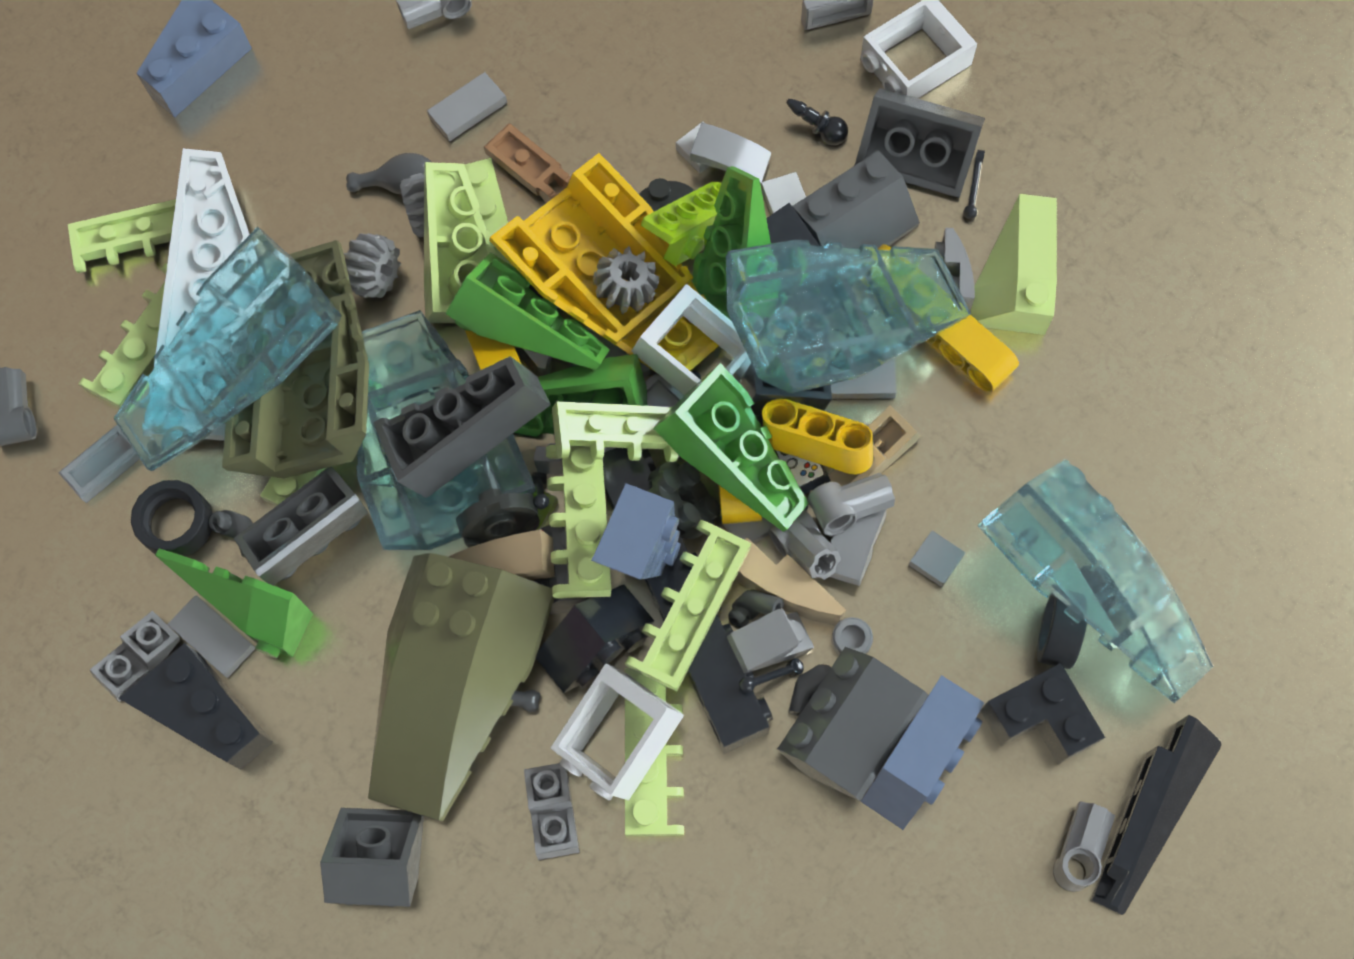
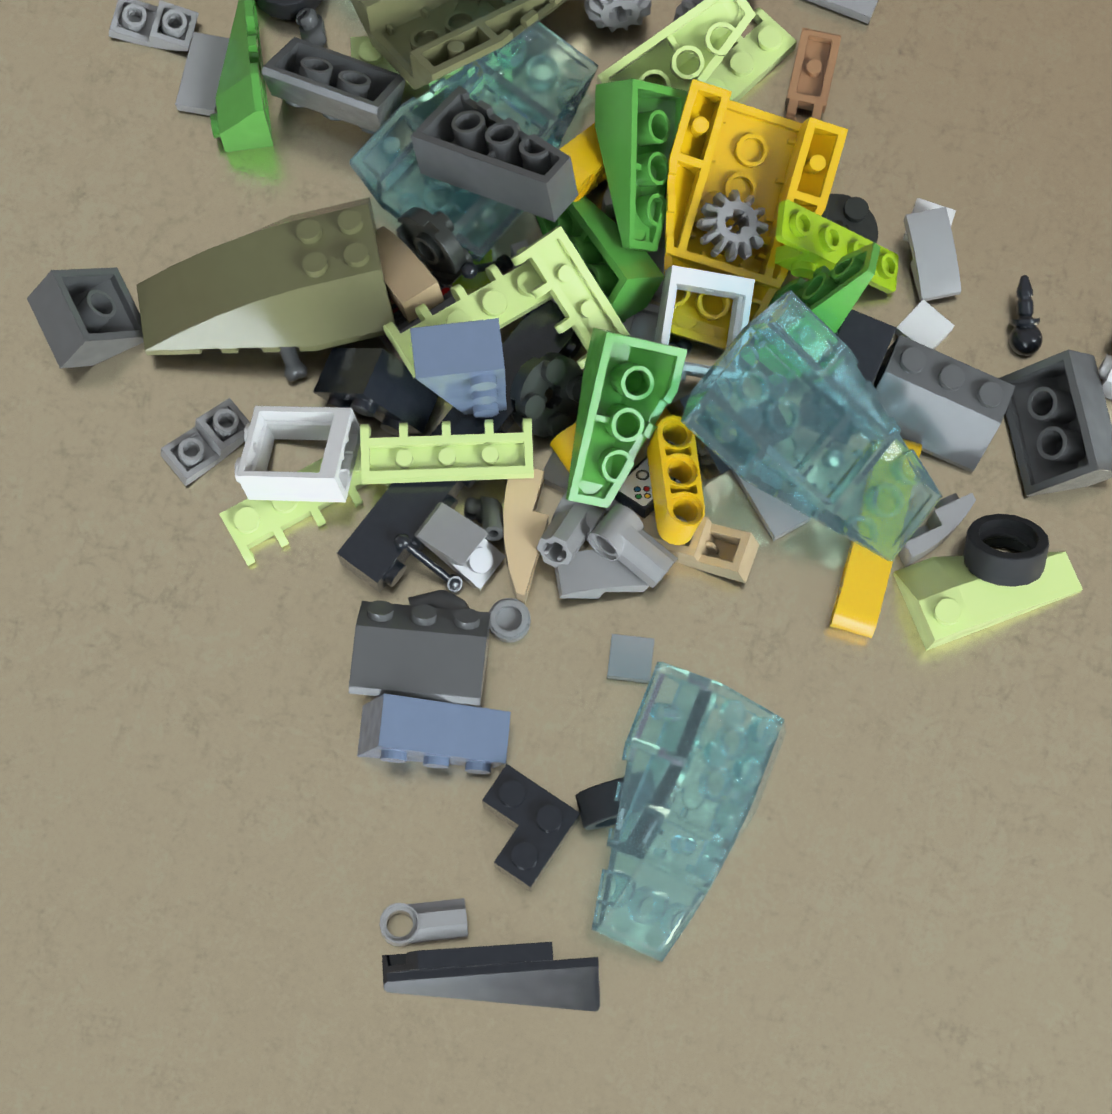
camera: 55 degrees right, 5 degrees up
black wedge [119,643,273,770] -> none
black hinge [963,149,985,219] -> none
none -> black tyre [963,514,1049,587]

